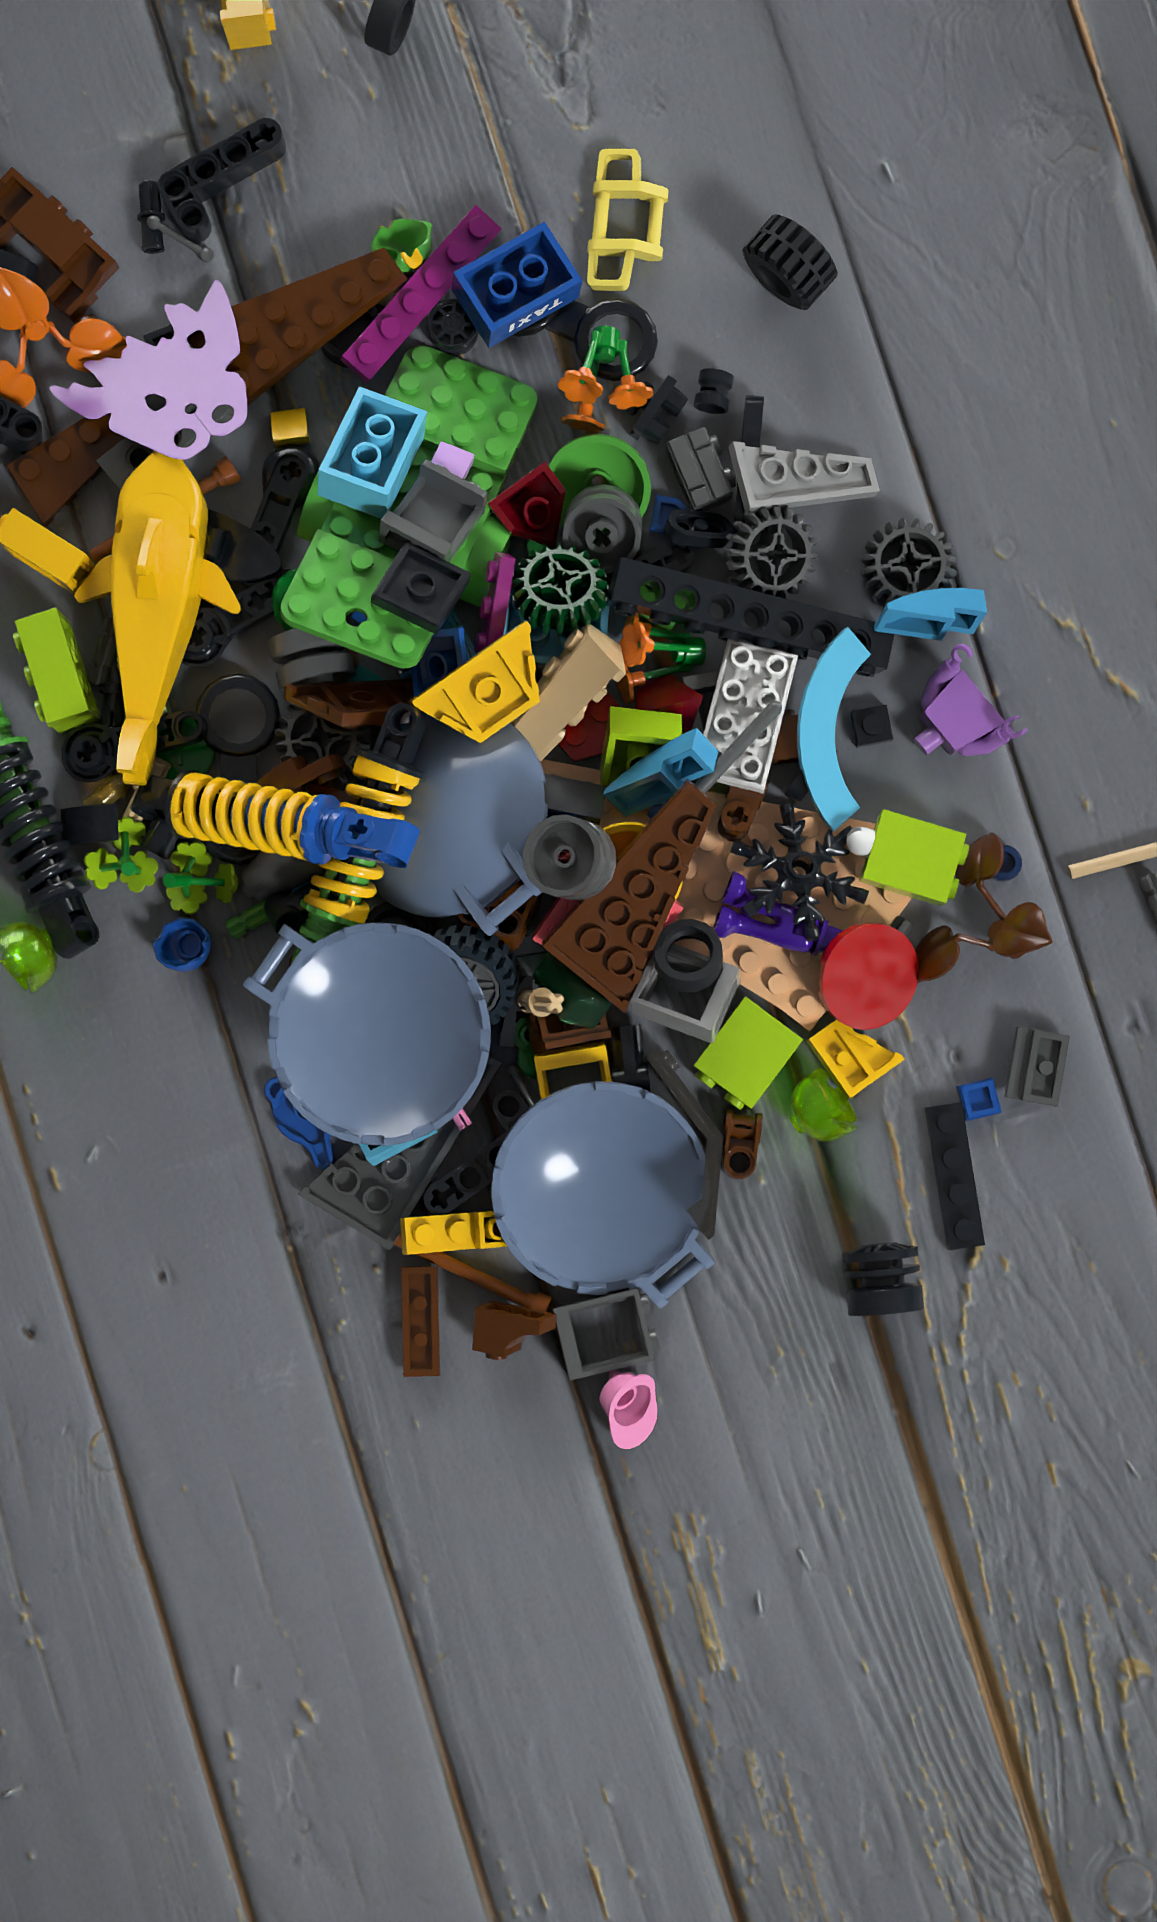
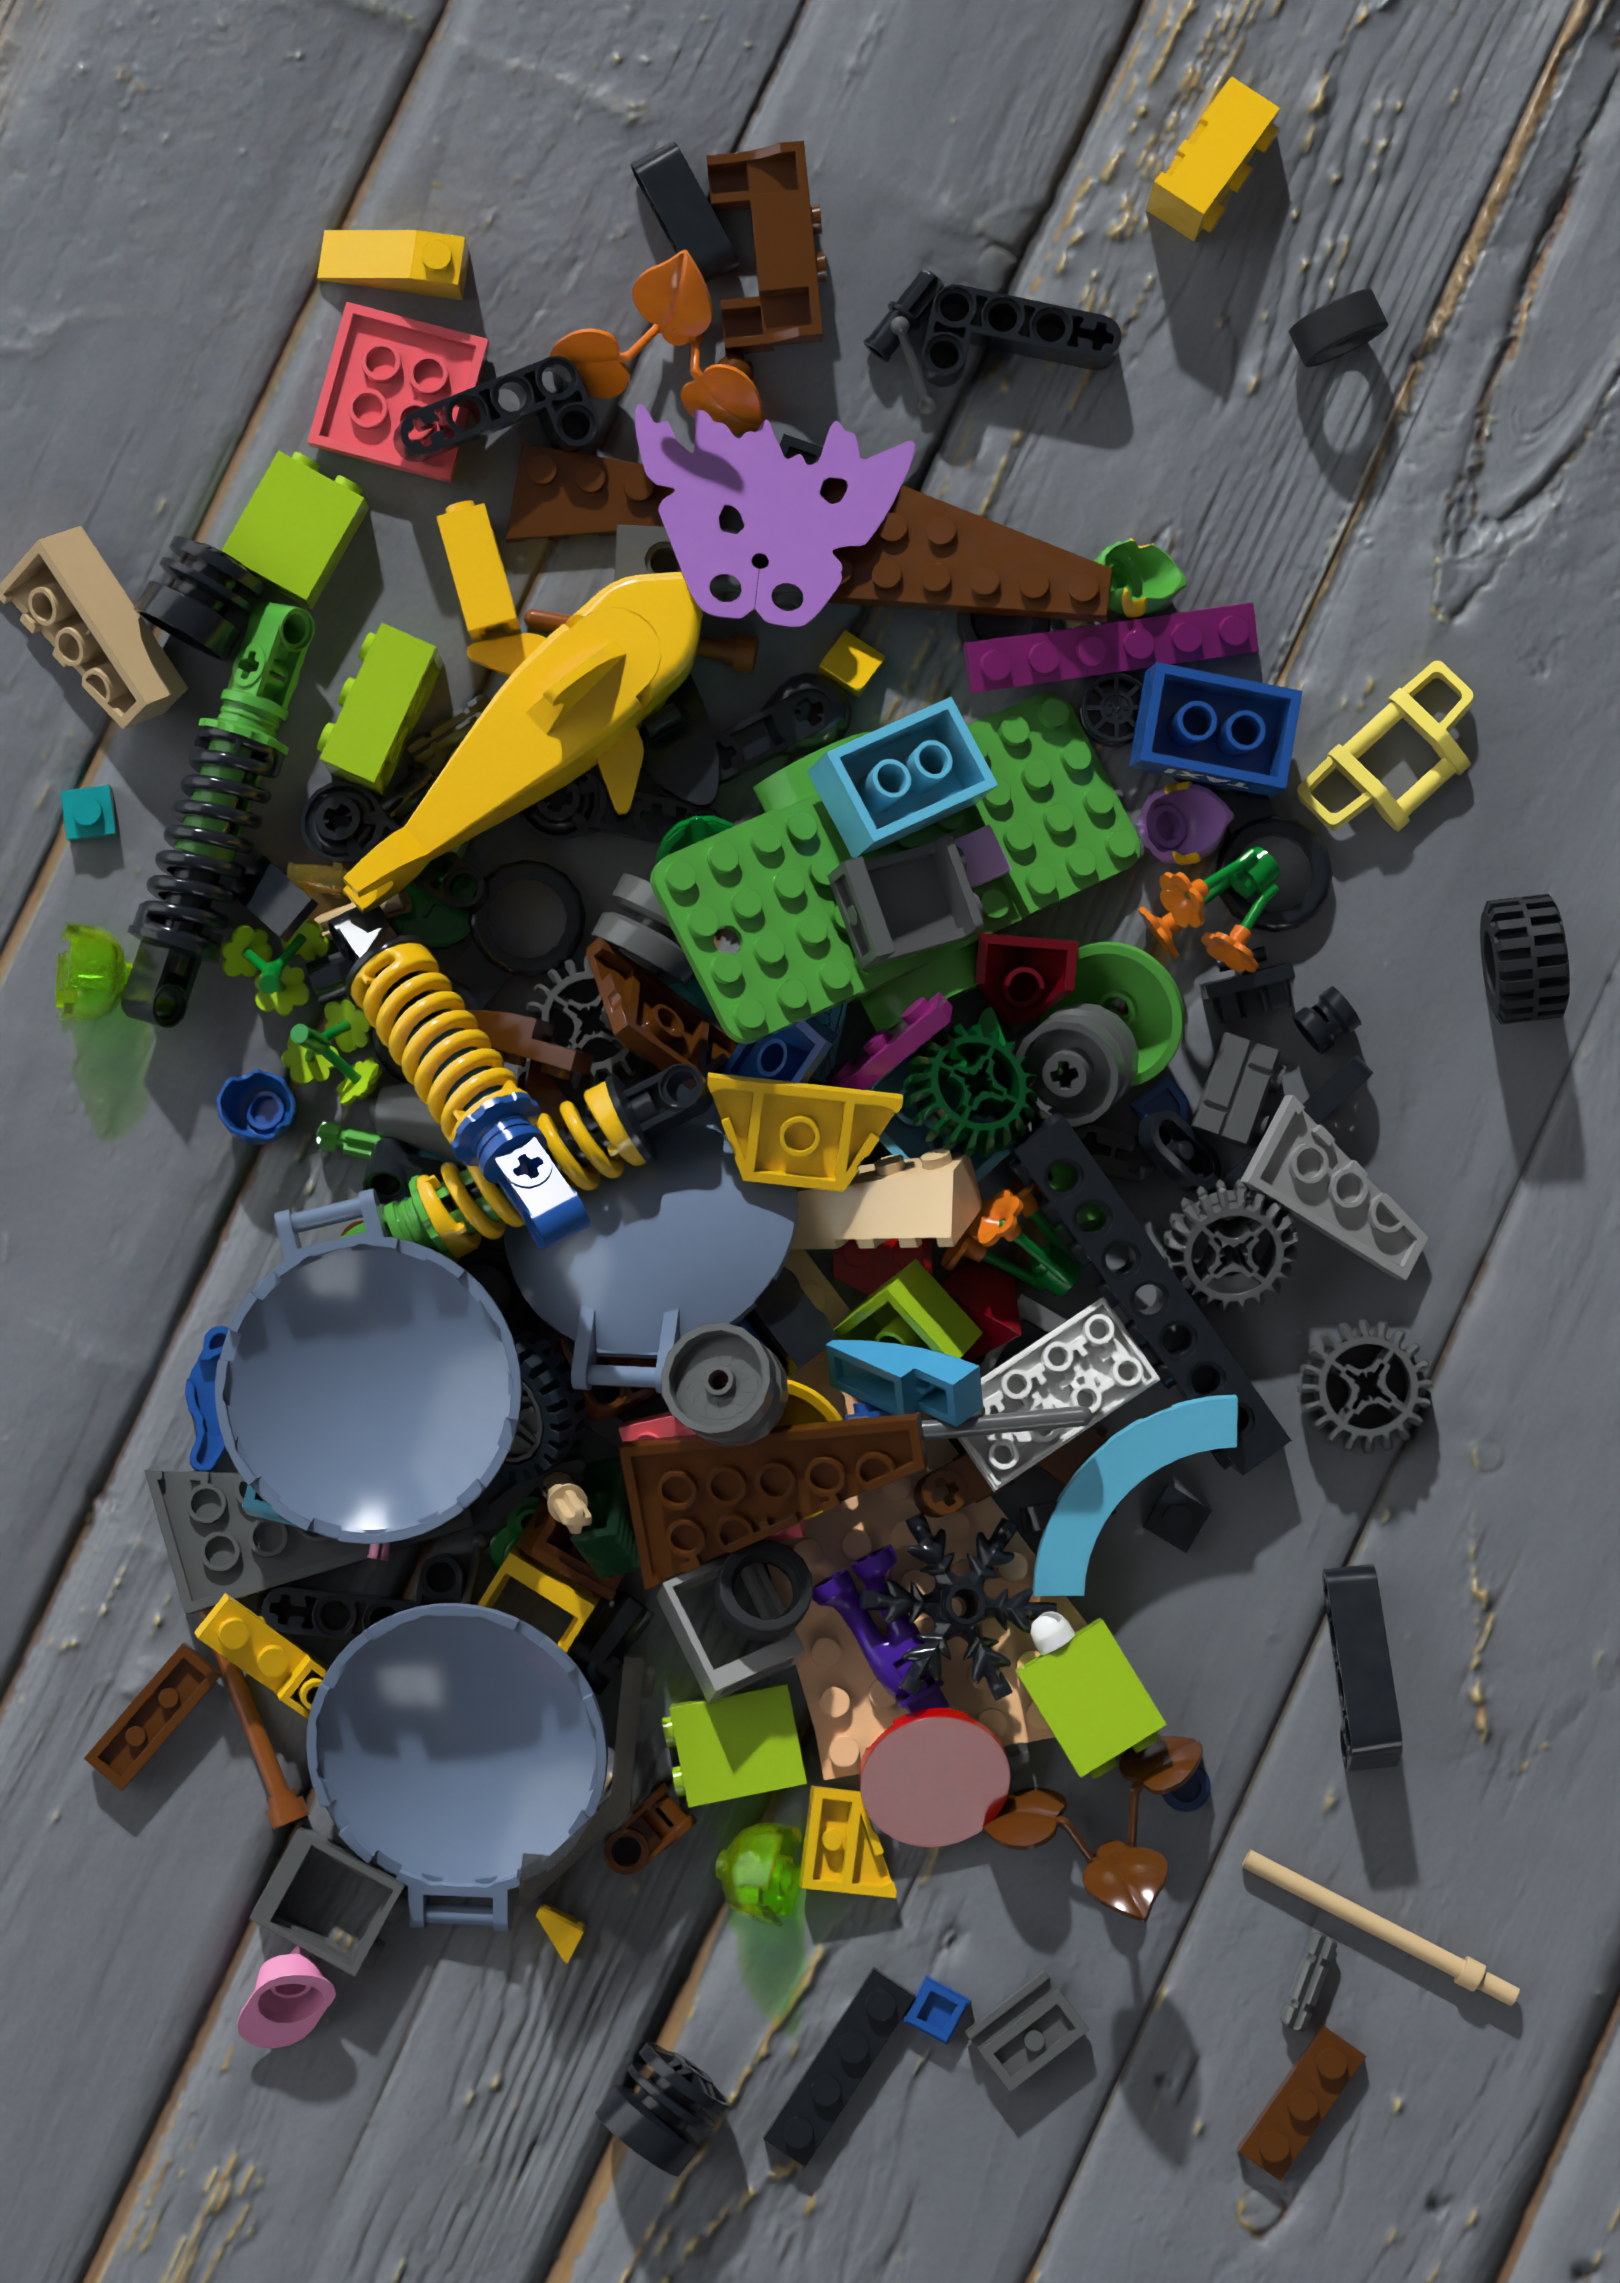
camera: 40 degrees right, 0 degrees up
black tile [371,541,471,635] -> none
reddish brown arch [472,1301,557,1360] -> none
dark azure slope [874,588,987,641] -> none
medium lavender torso [914,644,1028,757] -> none
none -> yellow slope [536,1902,586,1964]
none -> medium lavender hair [1135,781,1234,865]
none -> black beam [1322,1564,1403,1772]

